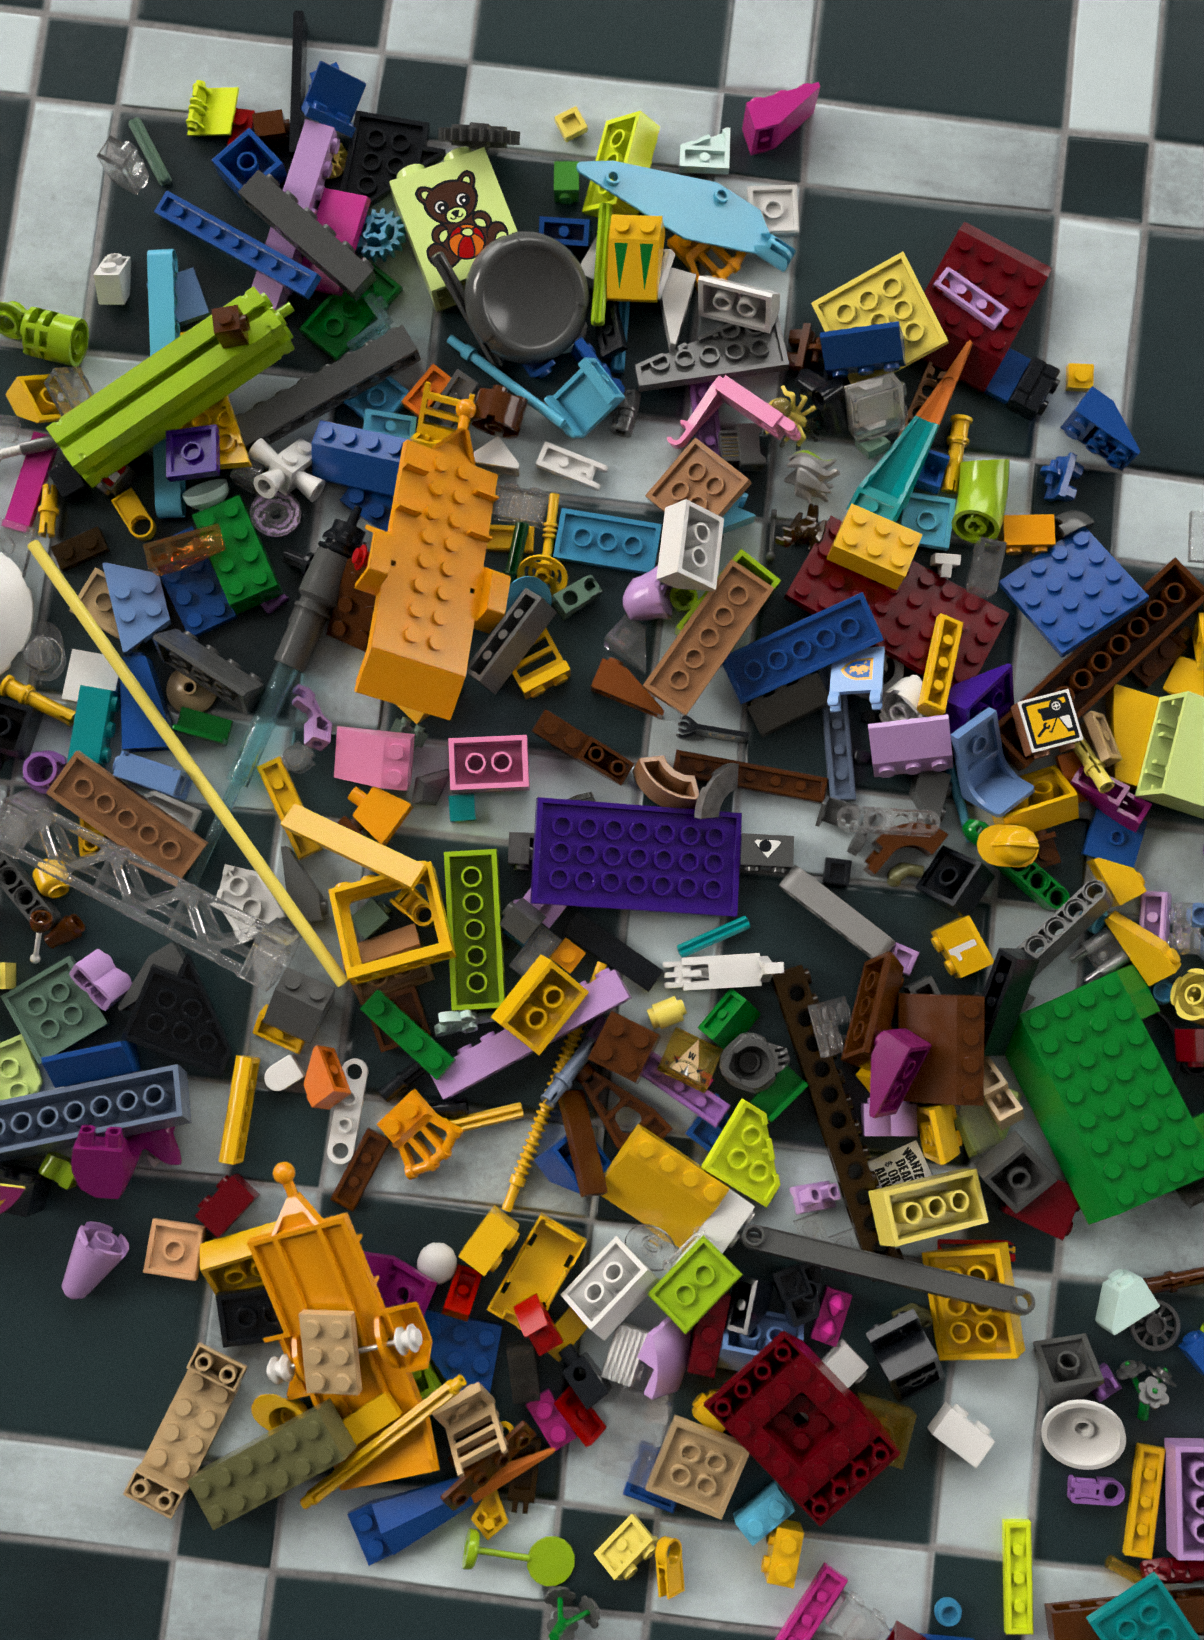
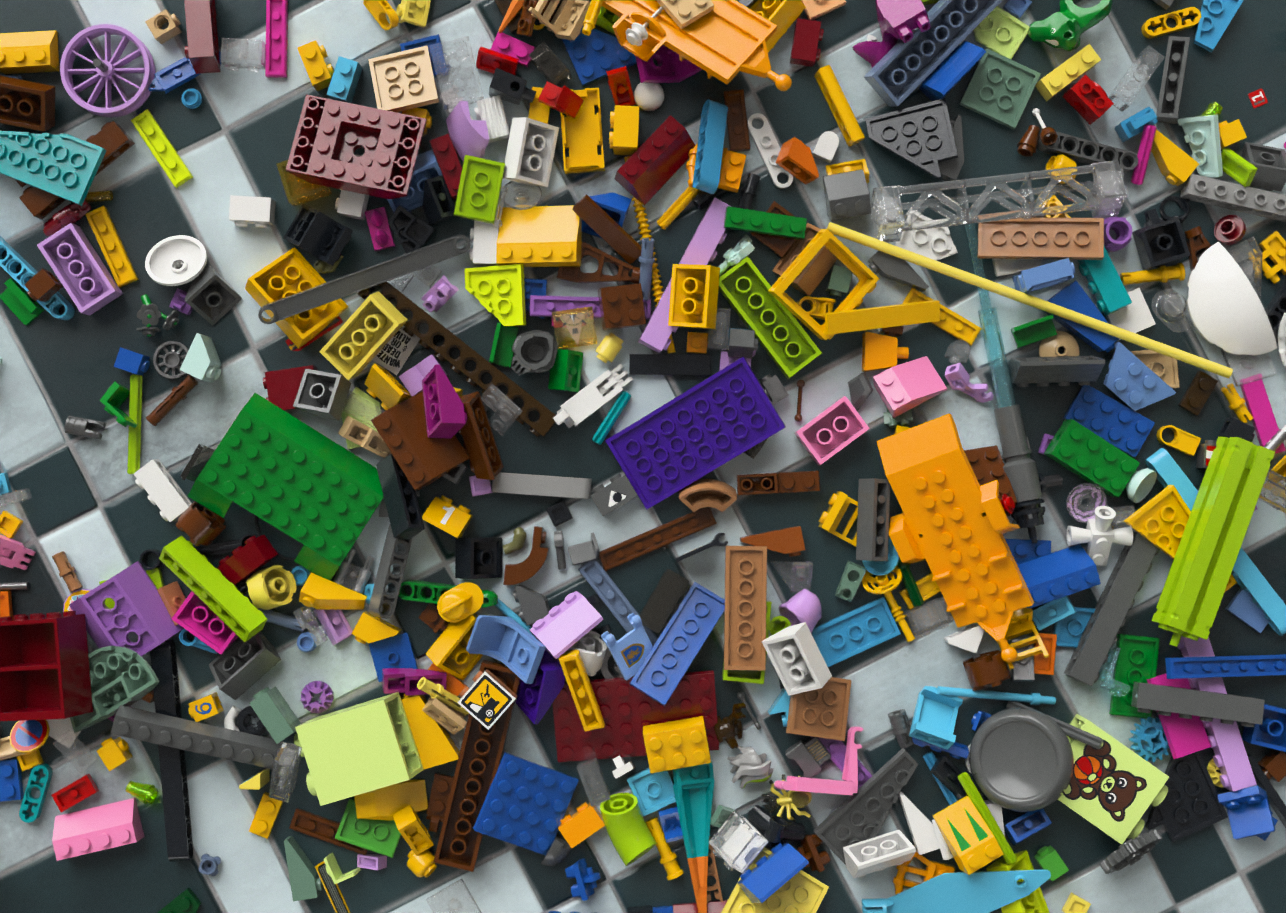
camera: 150 degrees right, 5 degrees up
lavender brick [69,949,132,1011] -> none
clear orange slope [143,524,226,576] -> none
dark purple plate [166,424,220,482] -> none
reddish brown brick [212,305,250,349] -> none
teal tile [448,794,476,822] -> none
white hinge [536,441,608,491] -> none
flat silver tile [694,763,739,819] -> none
clear beam [837,806,941,837] -> none
medium lavender piece [1067,1474,1125,1506] -> none
none -> dark red slope [614,115,695,206]
none -> dark azure beam [693,99,728,194]
none -> reddish brown hinge [794,380,805,422]

